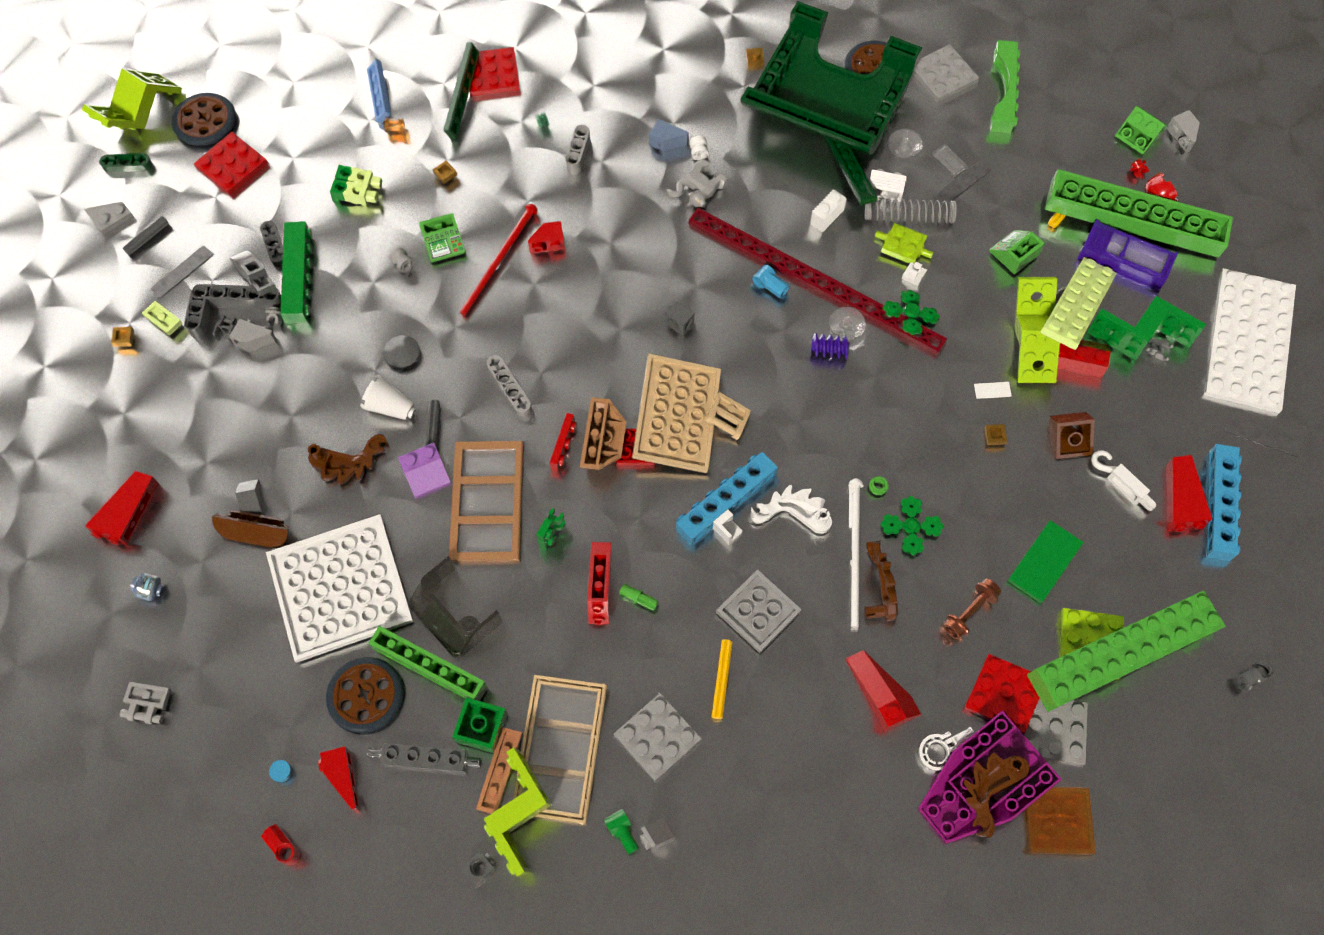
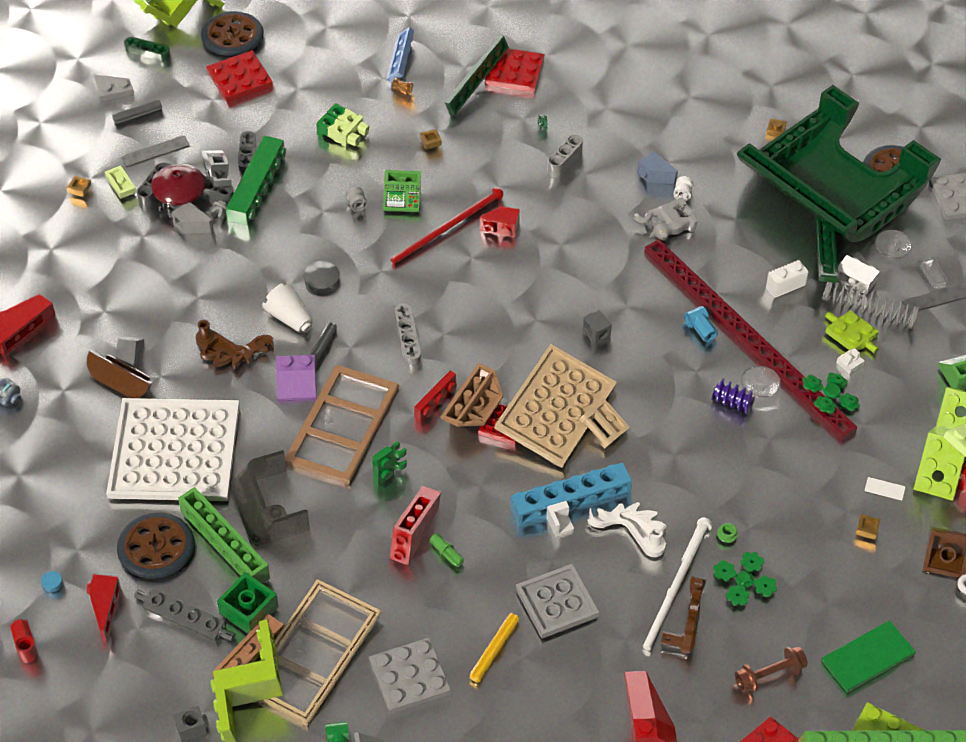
camera: 20 degrees right, 15 degrees down
none -> dark red dish [151,164,205,205]

